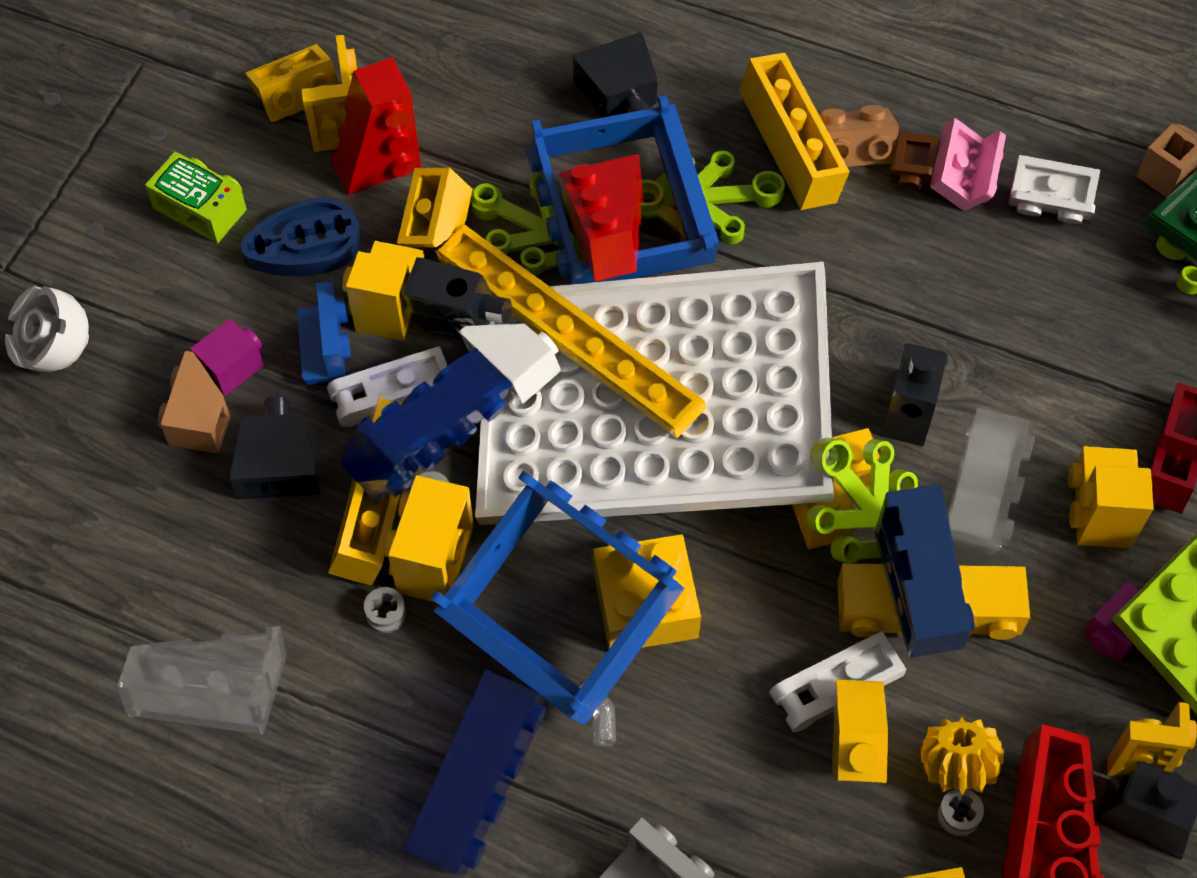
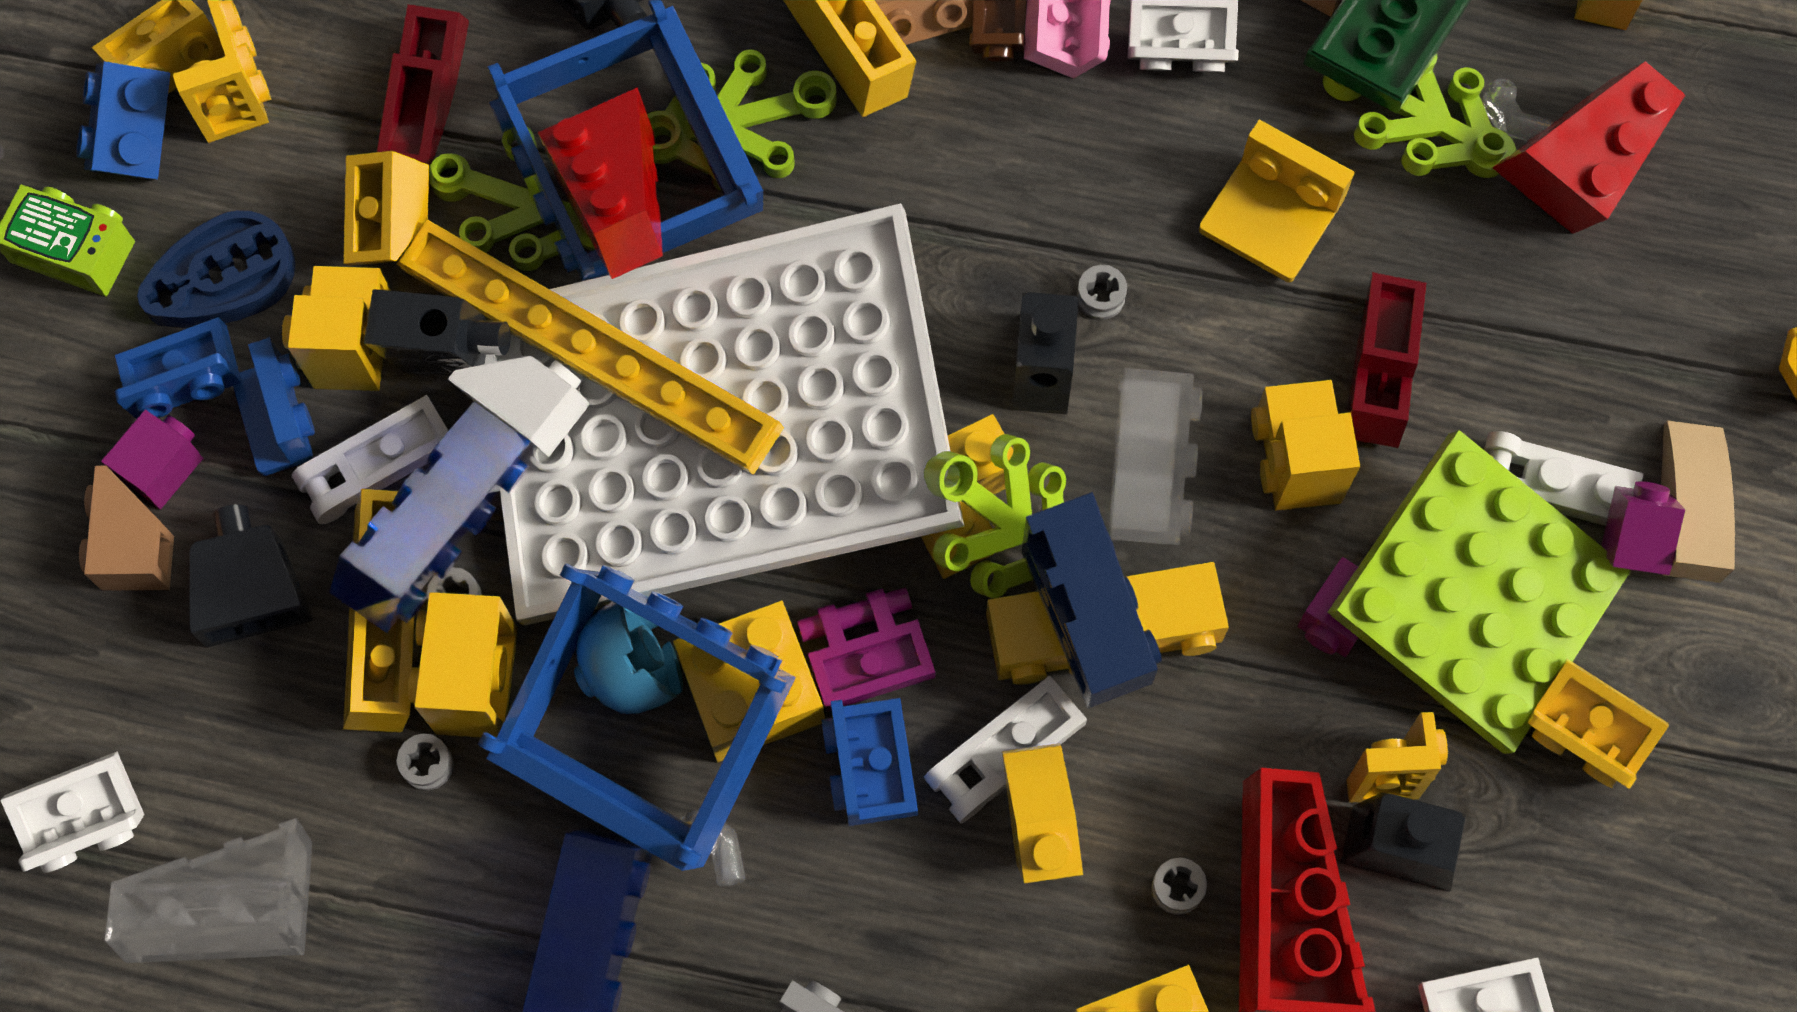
camera: 10 degrees left, 10 degrees up
red wedge [330,57,421,196] -> none
yellow gear [921,716,1004,796] -> none
none -> white bracket [0,752,144,873]
none -> blue bracket [76,61,171,180]
none -> blue bracket [115,317,242,419]
none -> dark red slope [377,4,469,166]
none -> dark azure cylinder [574,601,683,714]
none -> magenta plate [797,587,935,712]
none -> blue bracket [821,698,918,826]
none -> light grey bush [1077,264,1127,320]
none -> yellow bracket [1199,119,1355,283]

